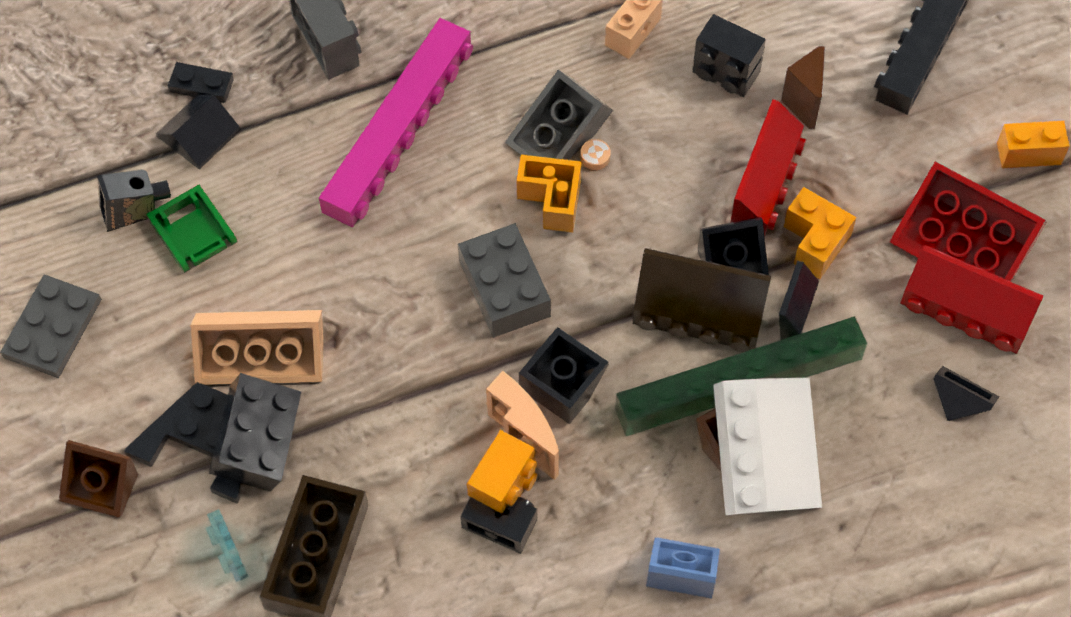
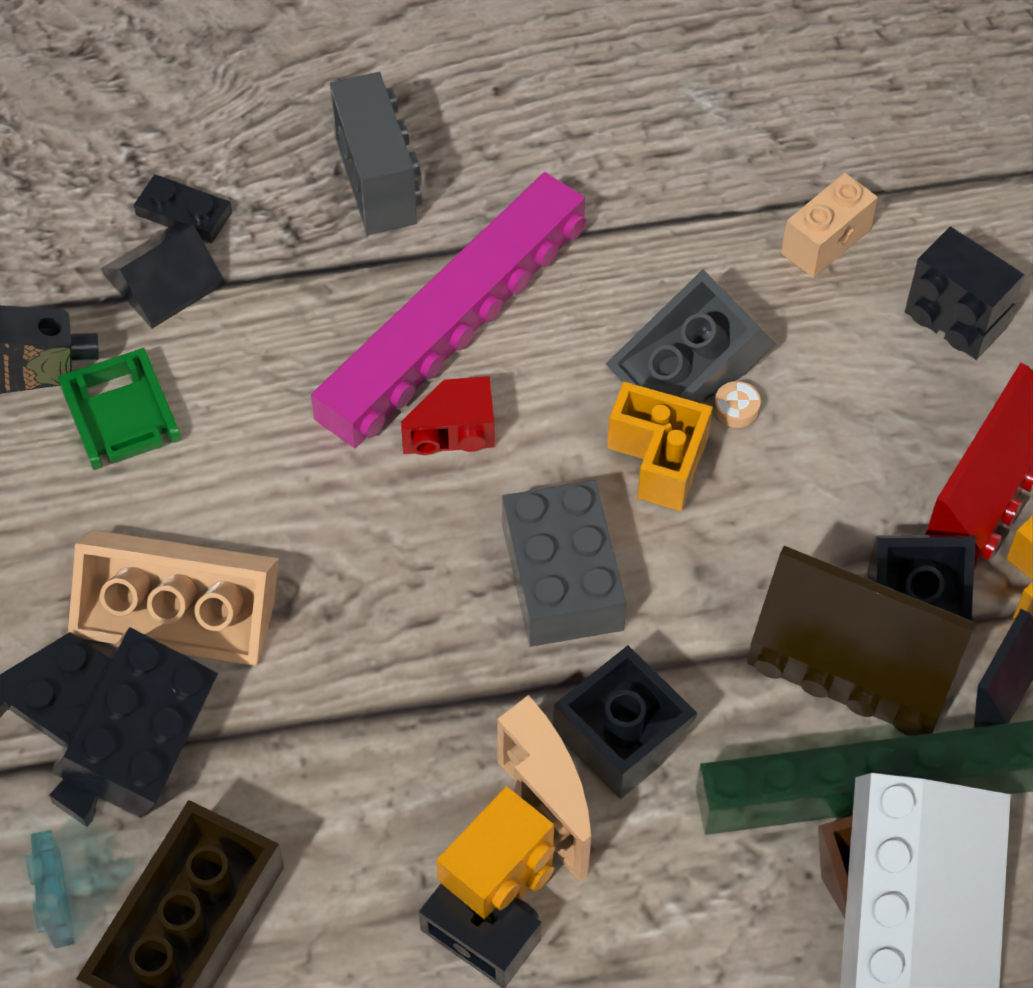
camera: 10 degrees right, 5 degrees down
none -> red slope [401,376,495,456]

